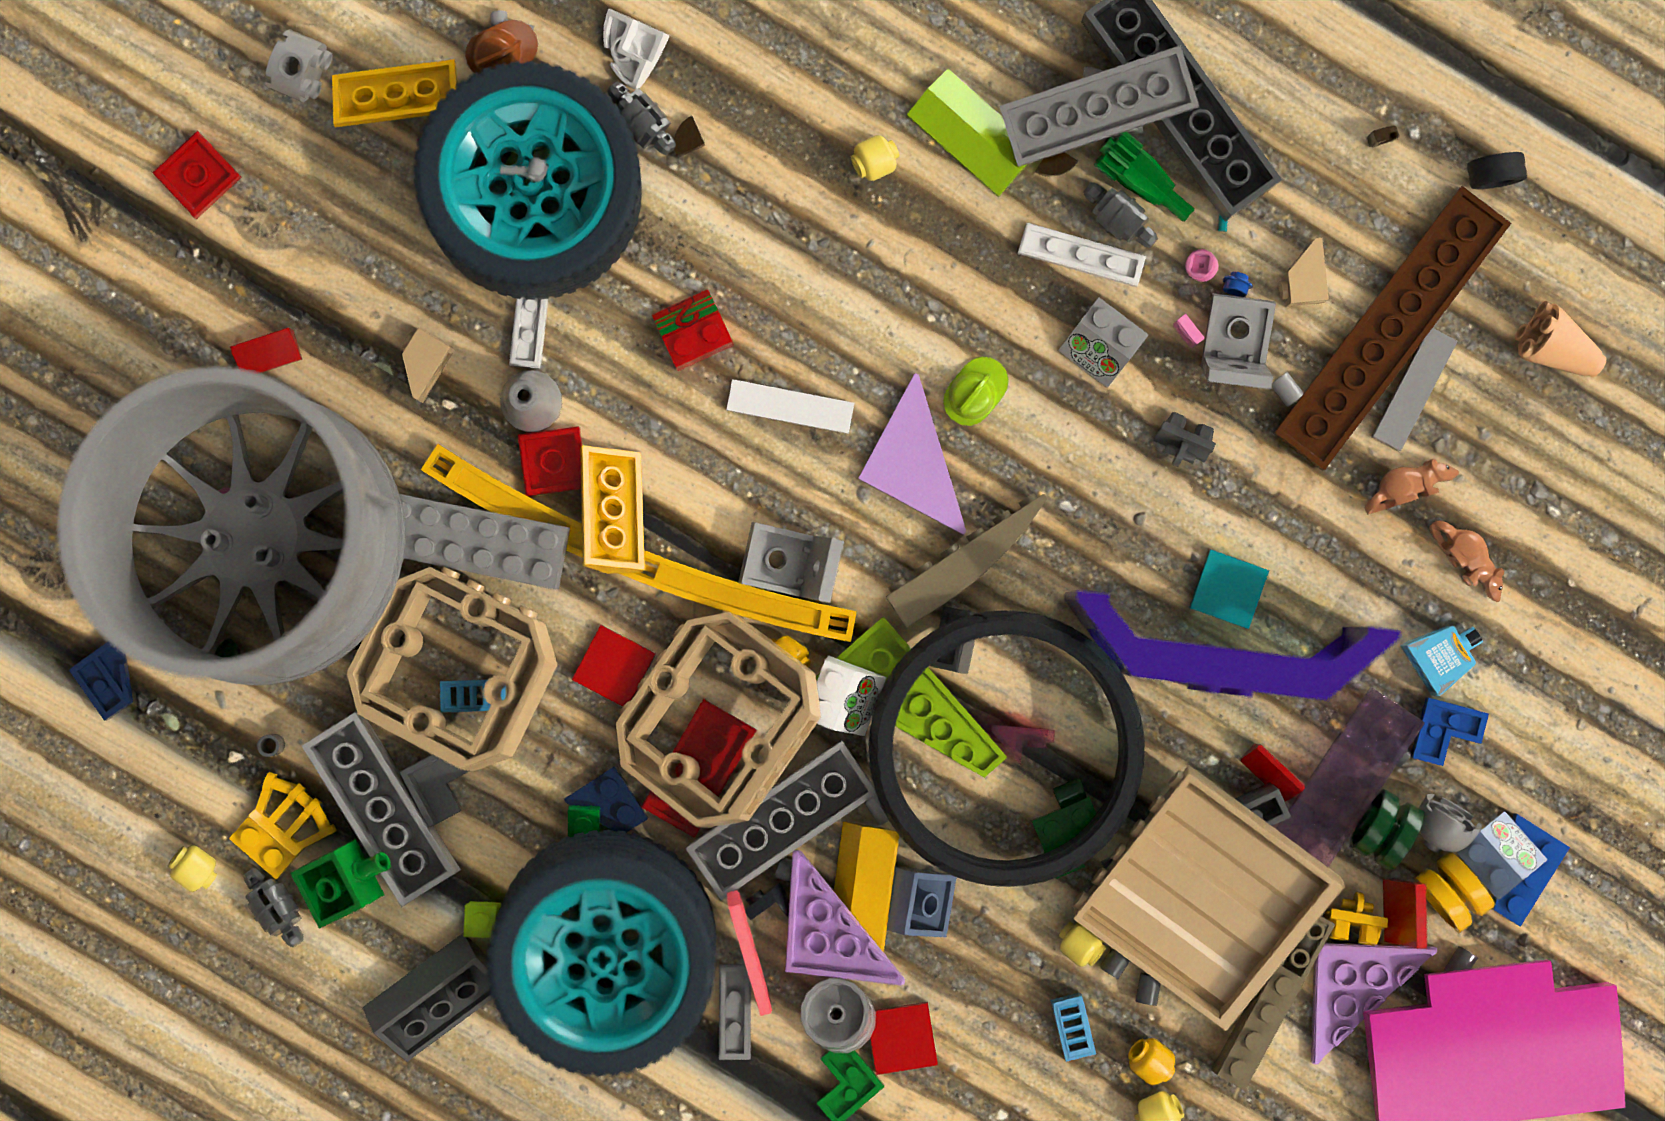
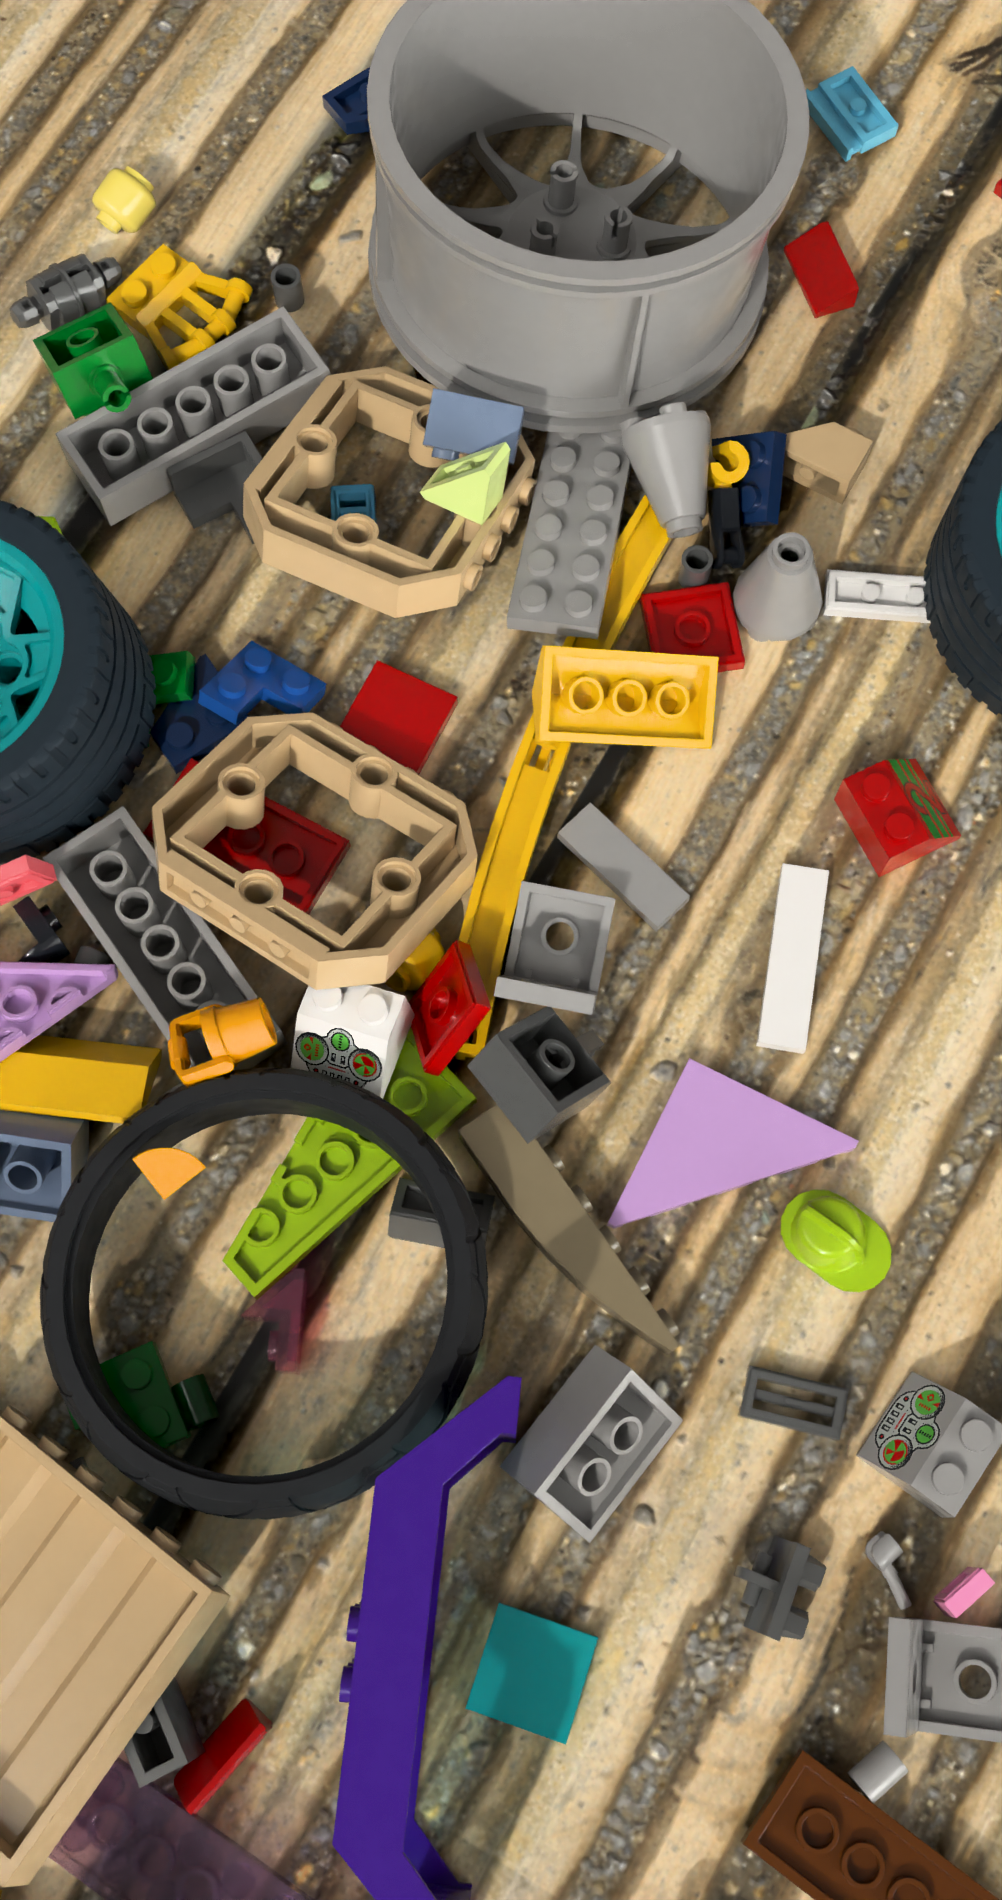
camera: 90 degrees right, 15 degrees down
none -> light orange tile [132,1147,206,1200]
none -> light orange piece [167,997,277,1086]
none -> blue plate [198,640,327,725]
none -> red tile [409,940,491,1076]
none -> yellowish green slope [420,442,511,525]
none -> sand blue slope [423,388,525,465]
none -> dark grey hinge [467,1007,611,1144]
none -> light grey slope [499,1345,683,1543]
none -> light grey tile [557,802,690,932]
none -> light grey cone [620,402,711,538]
none -> dark grey hinge [678,545,713,588]
none -> black piece [707,440,750,569]
none -> dark blue wing [711,431,787,527]
none -> dark grey tile [738,1366,849,1441]
none -> medium azure plate [806,66,898,162]
none -> light grey hand [865,1531,912,1610]

